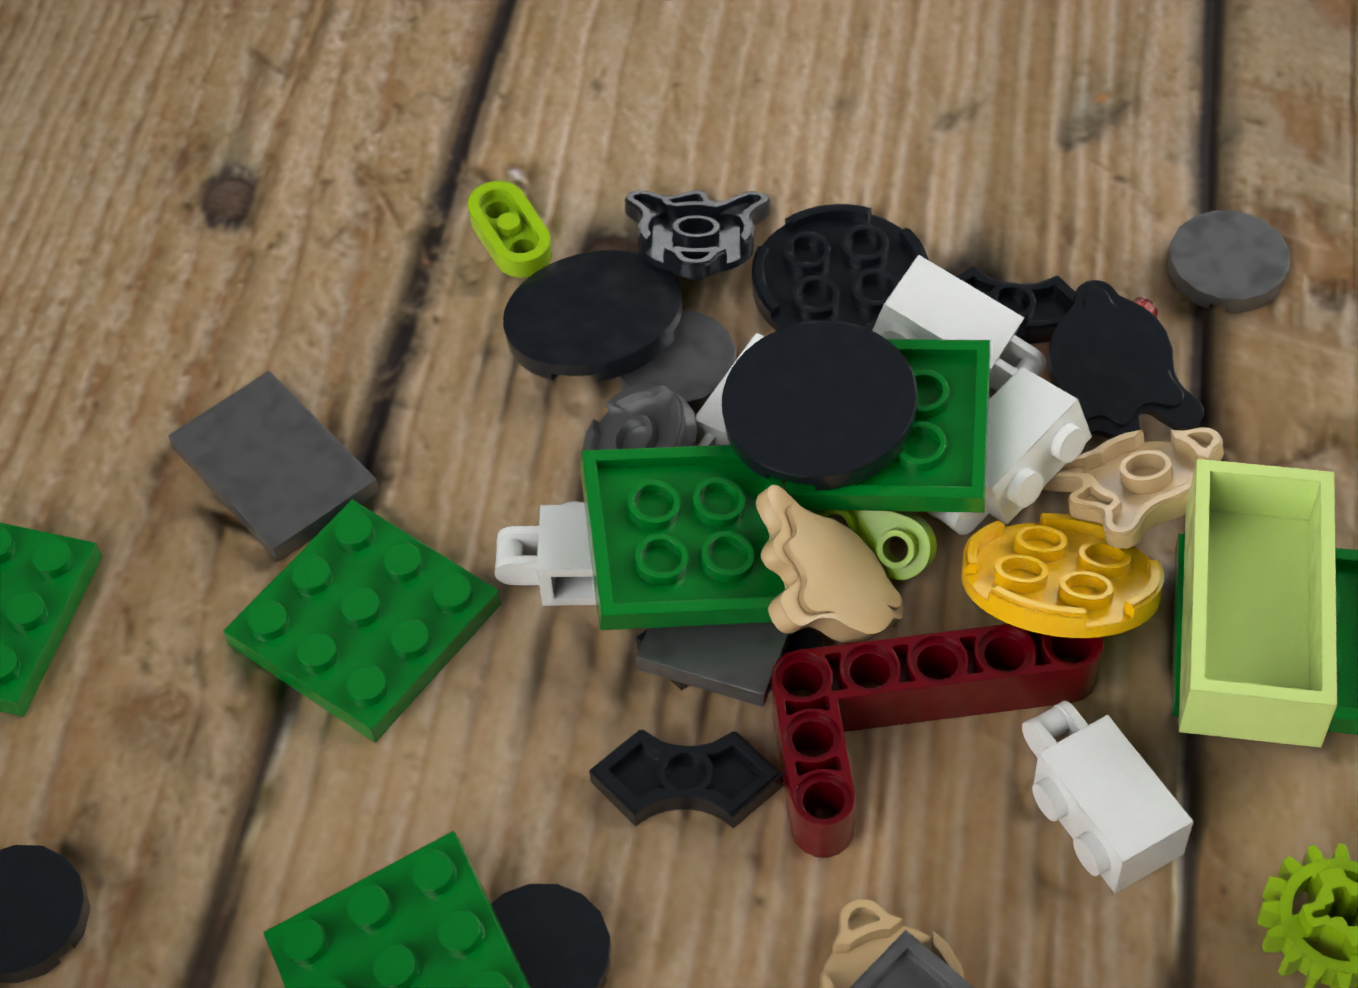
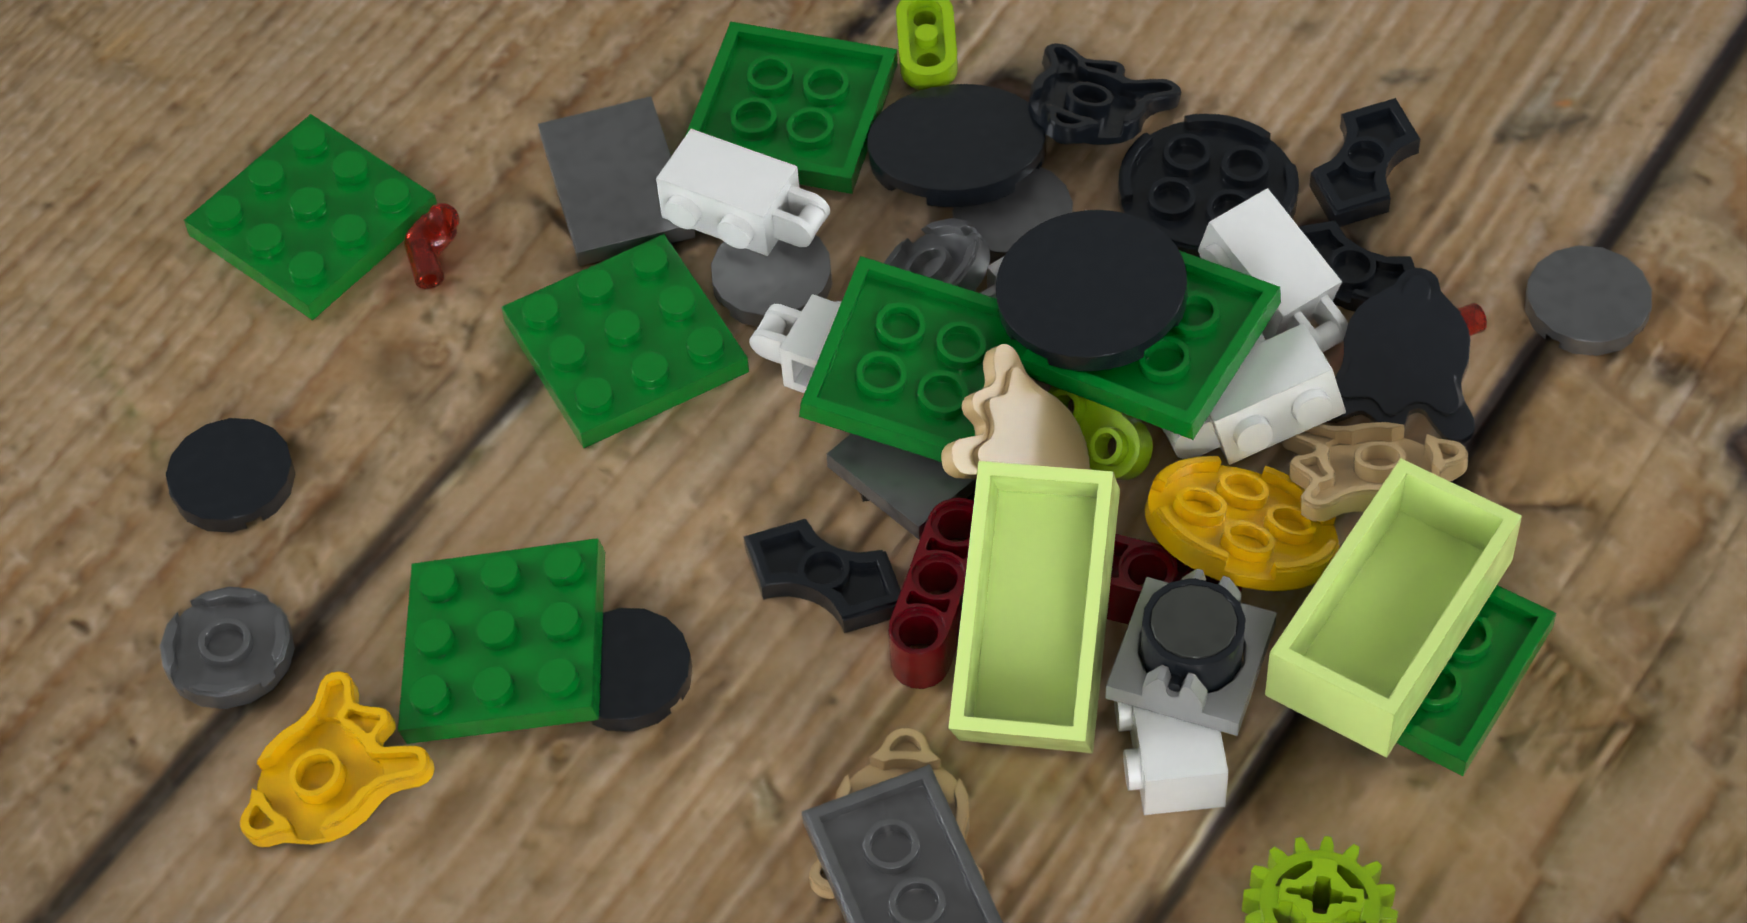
camera: 25 degrees right, 0 degrees up
none -> clear red arm [404,203,460,289]
none -> white brick [656,129,830,256]
none -> green plate [685,21,898,194]
none -> flat silver tile [711,235,832,327]
none -> yellowish green piece [948,461,1120,753]
none -> piece [1105,569,1277,736]
none -> black tile [1309,98,1421,227]

